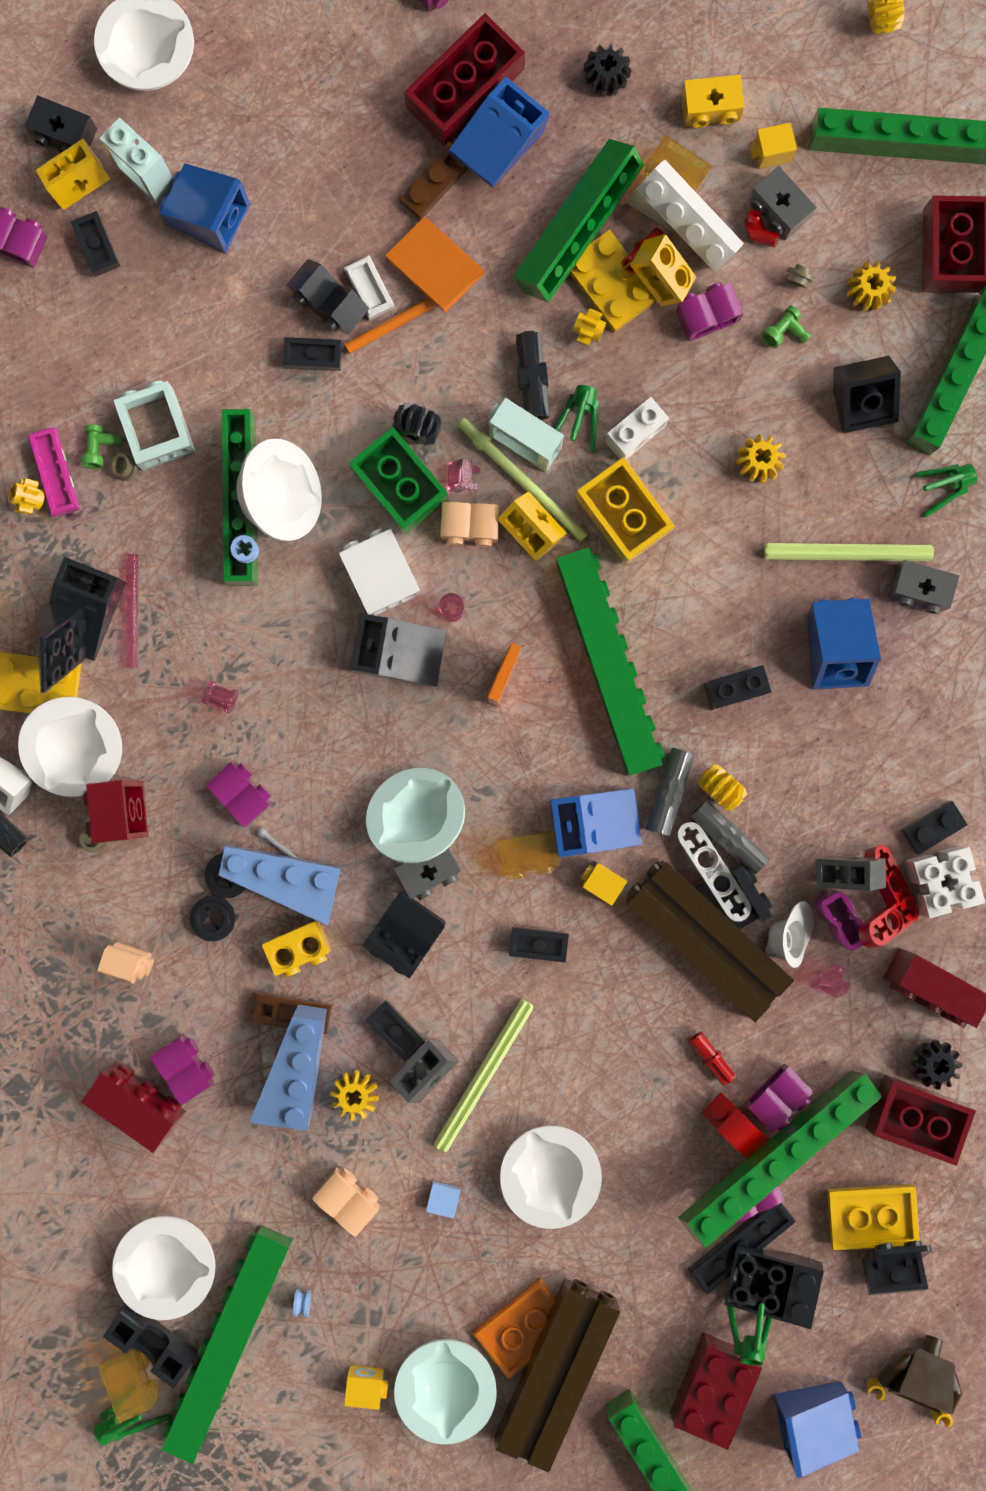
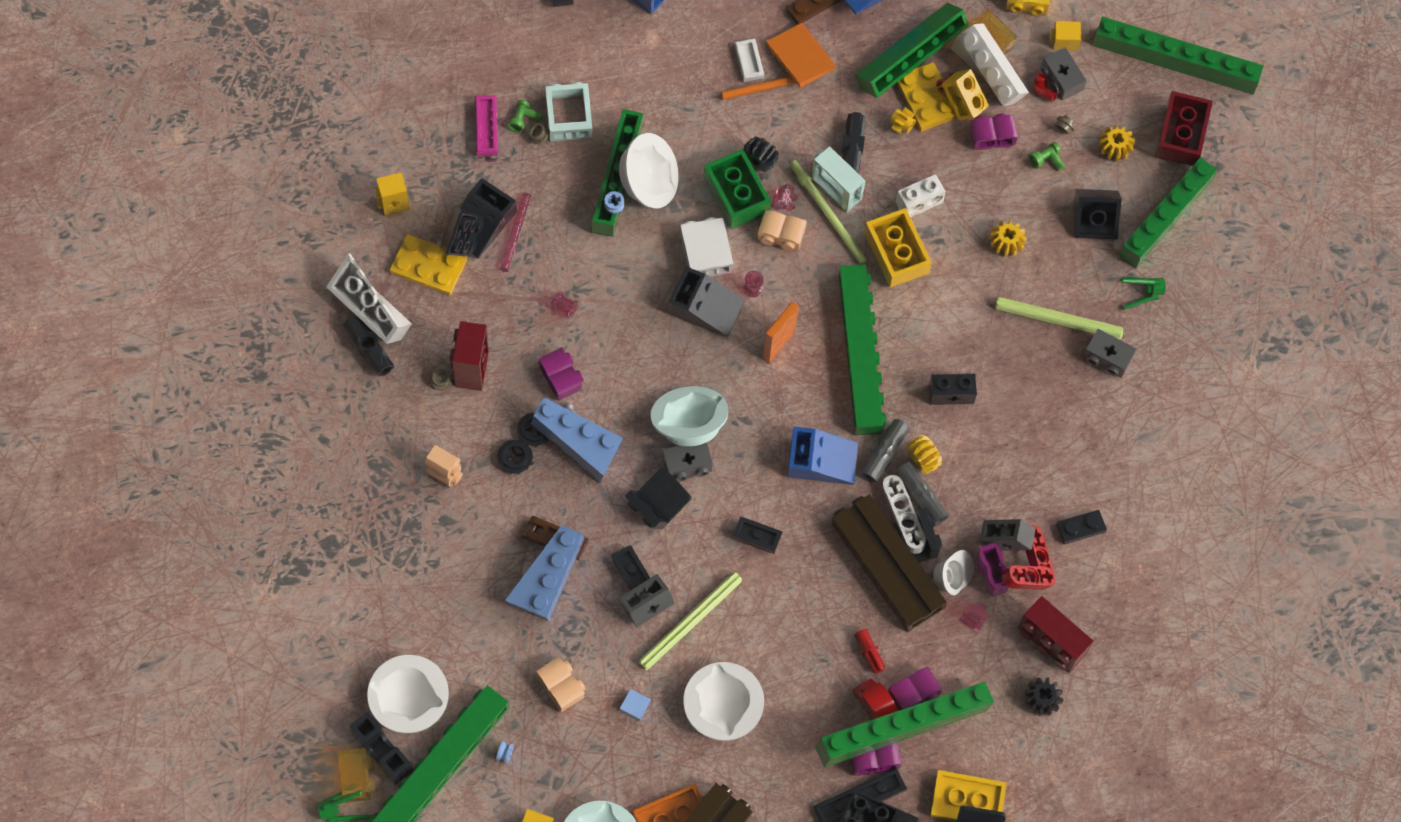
camera: 15 degrees right, 20 degrees down
yellow gear [8,478,44,515] -> none
white piece [18,697,122,797] -> none
dark red brick [81,1062,186,1153] -> none
magenta brick [150,1034,215,1105] -> none
yellow brick [262,920,331,978] -> none
black plate [283,337,342,371] -> none
black brick [286,259,370,335] -> none
yellow gear [330,1070,379,1121] -> none
clear yellow brick [496,831,559,879] -> none
yellow brick [497,492,567,561] -> none
green plant [554,385,600,452] -> none
yellow brick [580,862,627,905] -> none
blue slope [808,598,881,690] -> none
dark red brick [865,1074,976,1166] -> none
white brick [904,846,986,918] -> none

